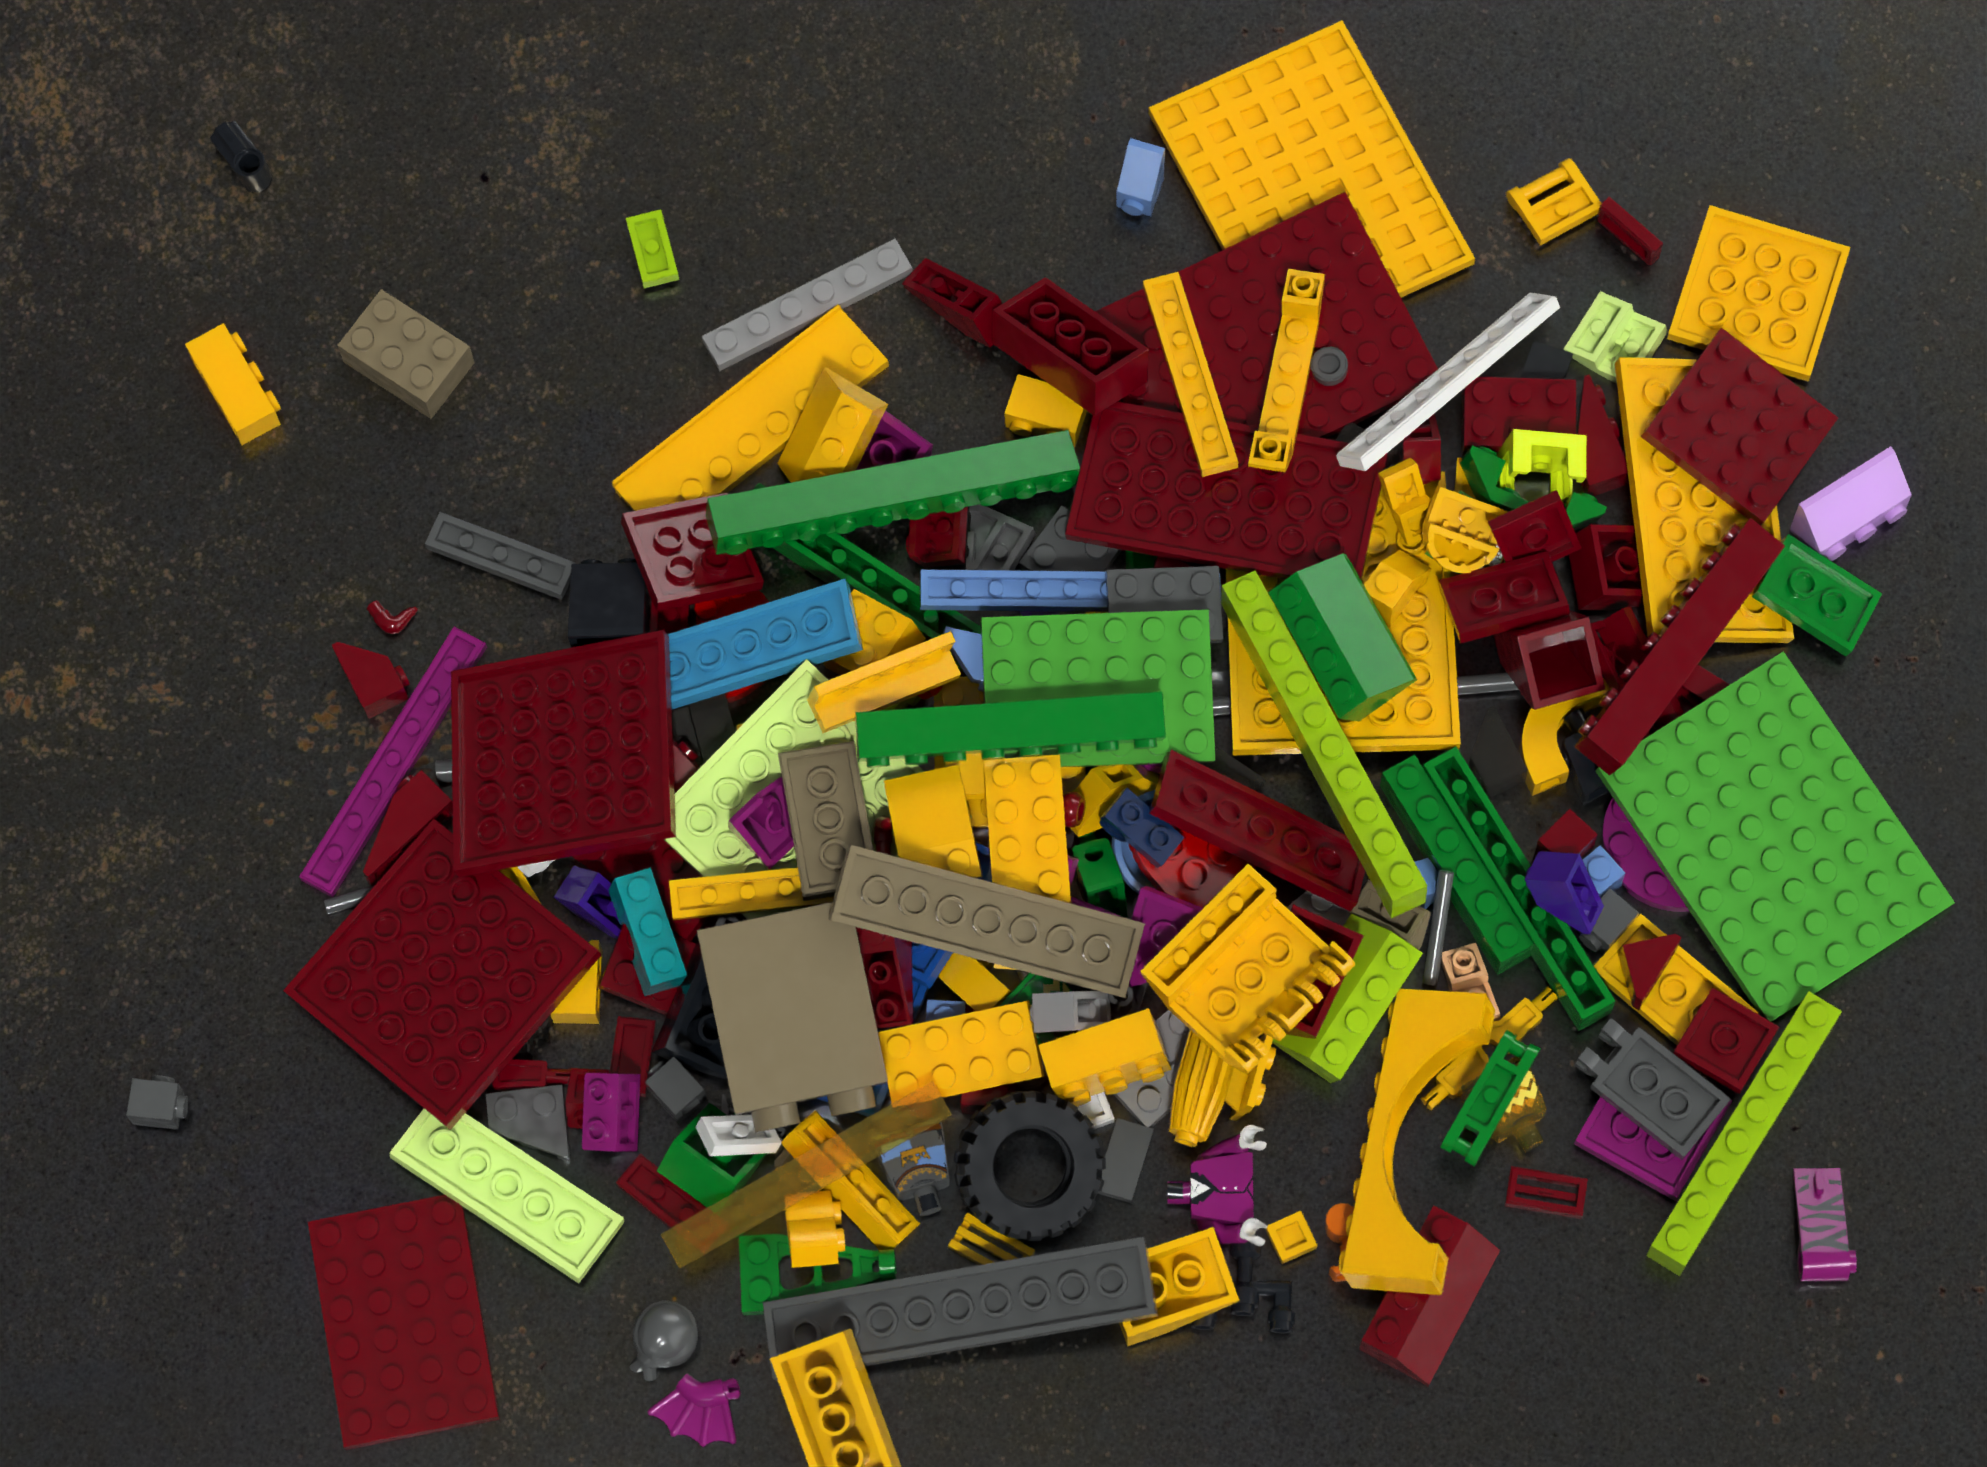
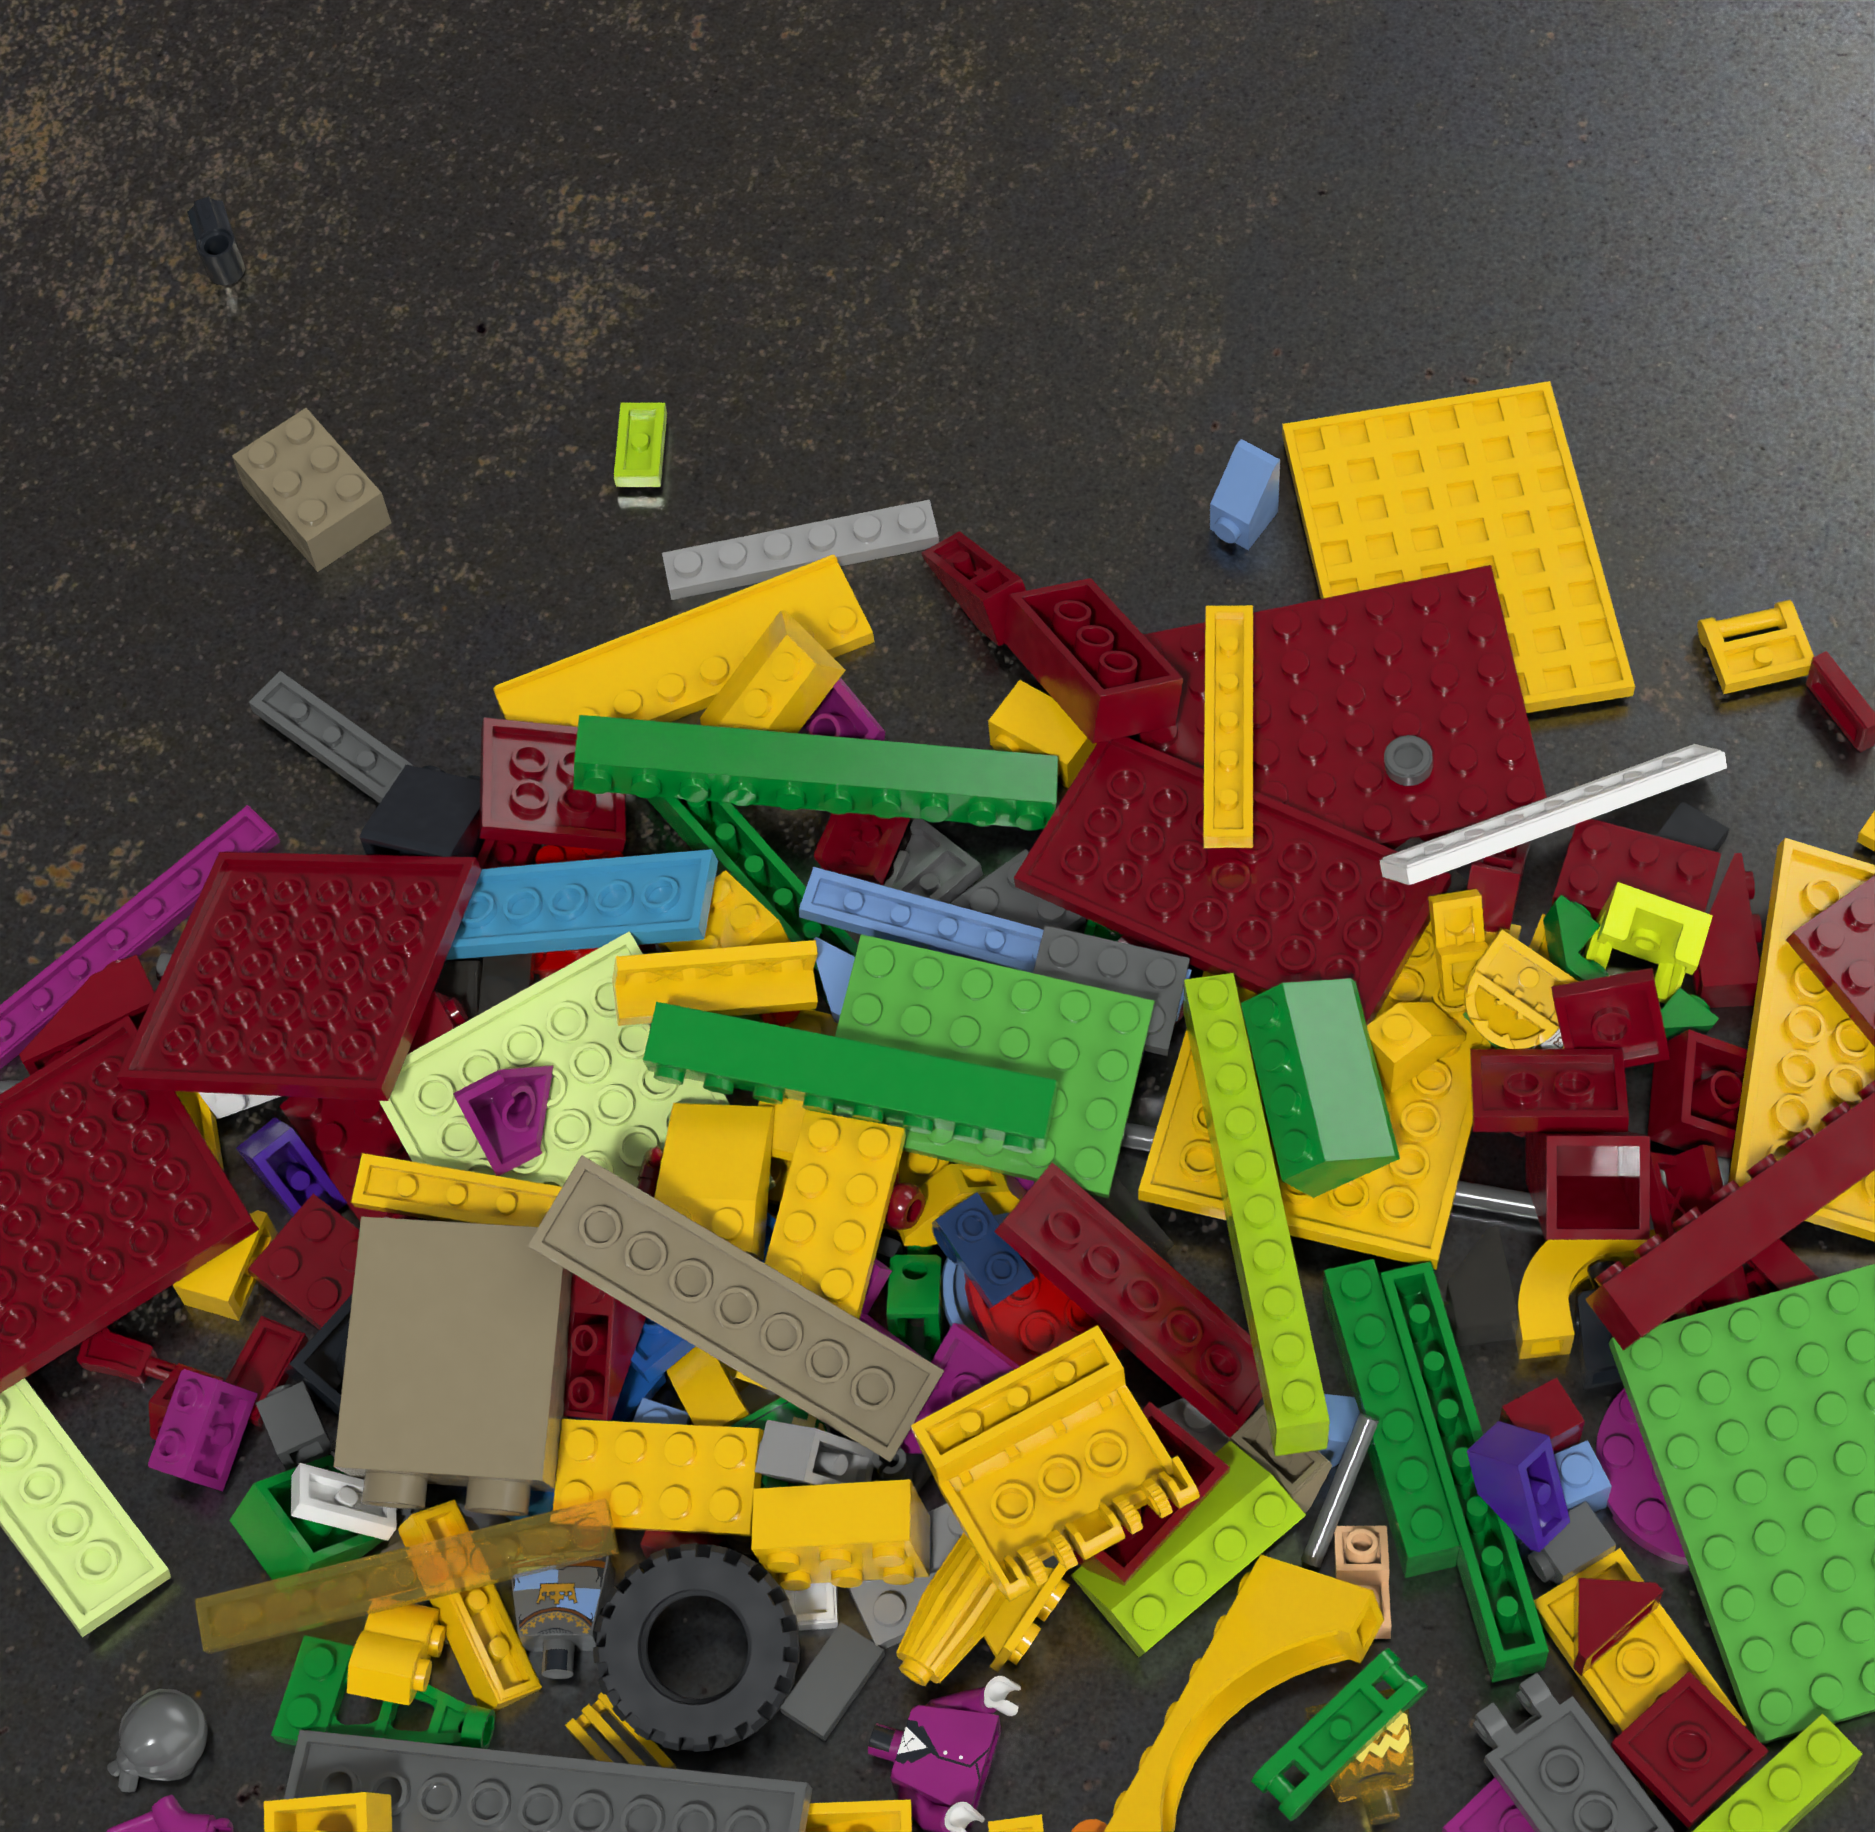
camera: 20 degrees right, 10 degrees down
yellow brick [185,323,281,445] -> none
dark red slope [332,642,410,719] -> none
dark red animal [367,600,418,634] -> none
flat silver wing [486,1085,570,1160] -> none
teal arch [608,868,687,996] -> none
dark red tile [616,1154,730,1256] -> none
dark tan tile [778,741,873,901] -> none
yellow slope [1248,269,1325,472] -> none
yellow piece [1421,987,1558,1111] -> none
yellowish green slope [1564,291,1668,384] -> none

